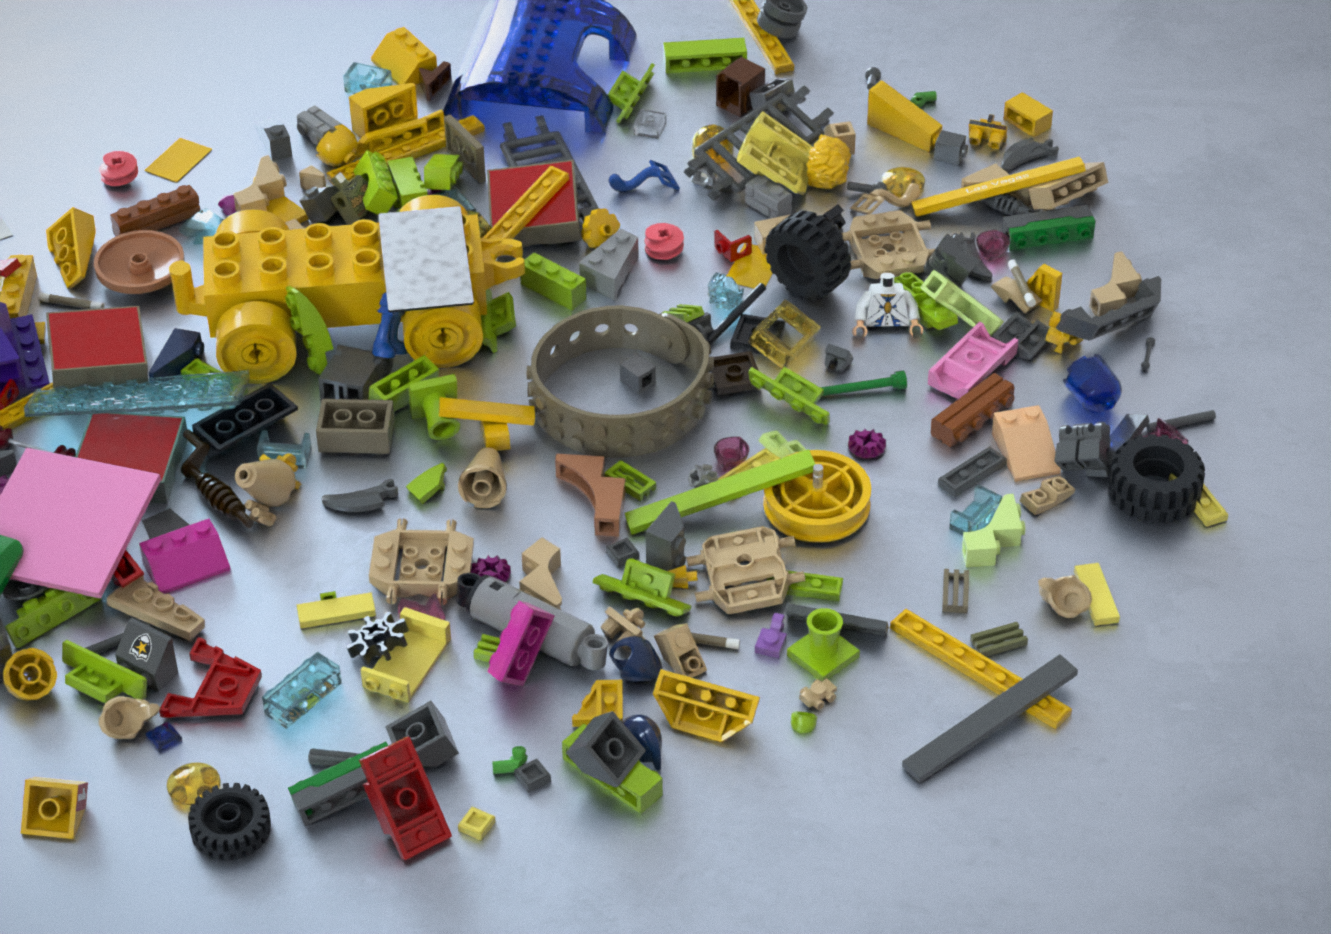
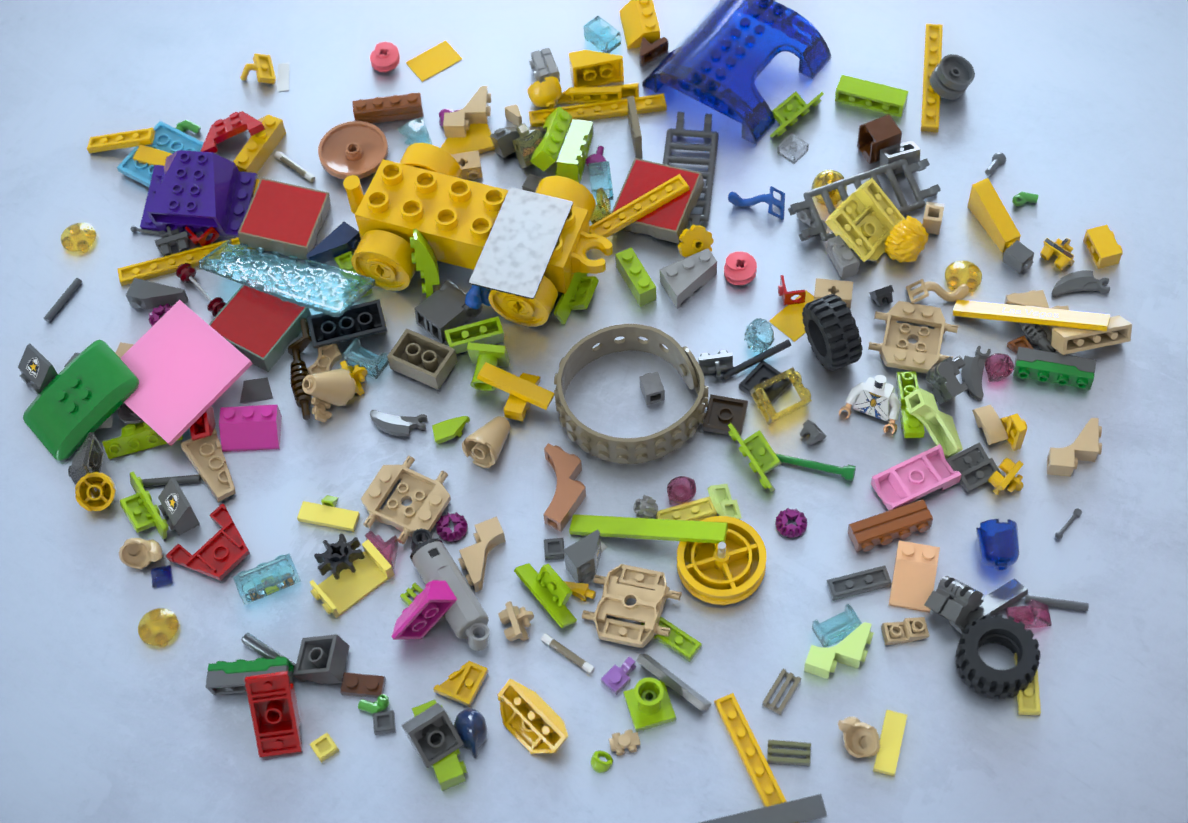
camera: 30 degrees right, 15 degrees up
yellow slope [20,777,88,839] -> none
yellow wedge [46,207,96,289] -> none
black wheel [188,783,271,861] -> none
dark grey slope [254,118,292,161] -> none
lime brick [424,154,463,190] -> none
lime tile [604,460,656,501] -> none
dark blue piece [609,636,662,682] -> none
tan slope [654,623,707,678] -> none
lime tile [661,304,704,322] -> none
dark grey bar [847,182,888,193] -> none
dark tan bar [1008,260,1036,307] -> none
dark grey slope [1056,276,1161,341] -> none
none -> tan tile [307,343,342,375]
none -> reddish brown plate [340,672,386,698]
none -> dark orange tile [1007,335,1034,353]

